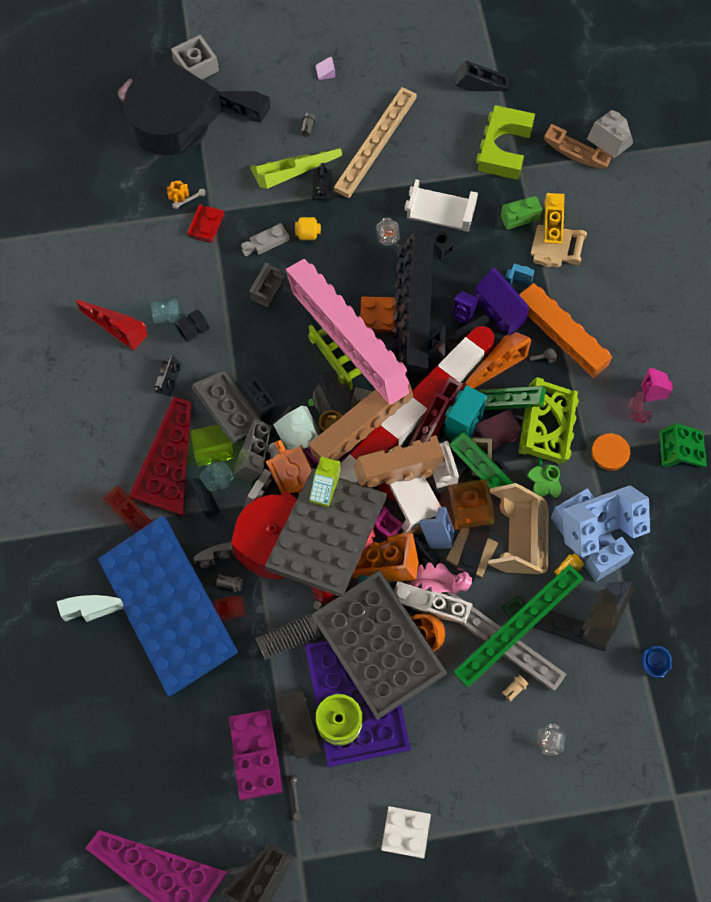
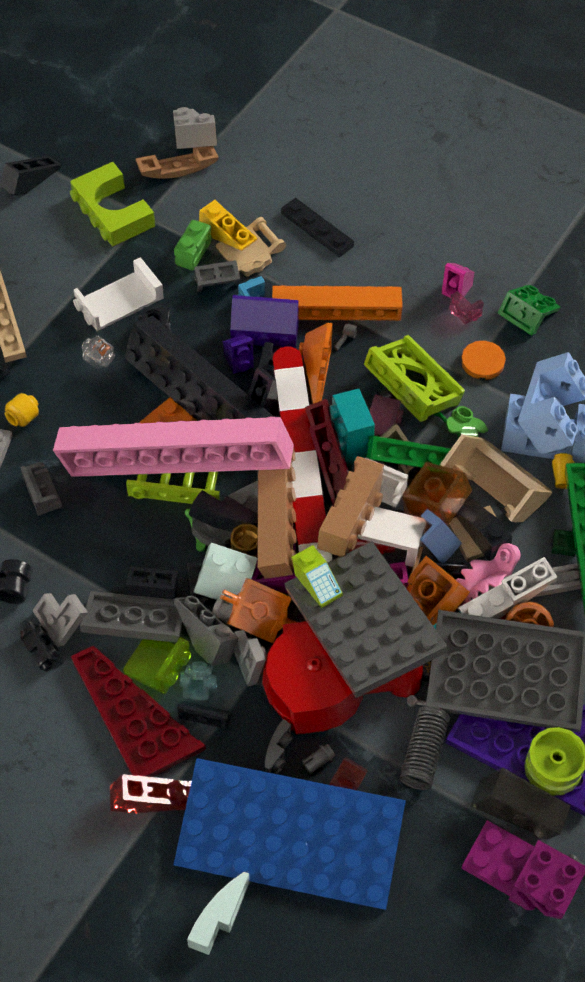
camera: 50 degrees left, 10 degrees down
green plate [477,386,546,410] -> none
none -> light grey plate [32,593,88,647]
none -> dark grey hinge [194,260,240,292]
none -> black plate [281,197,354,258]

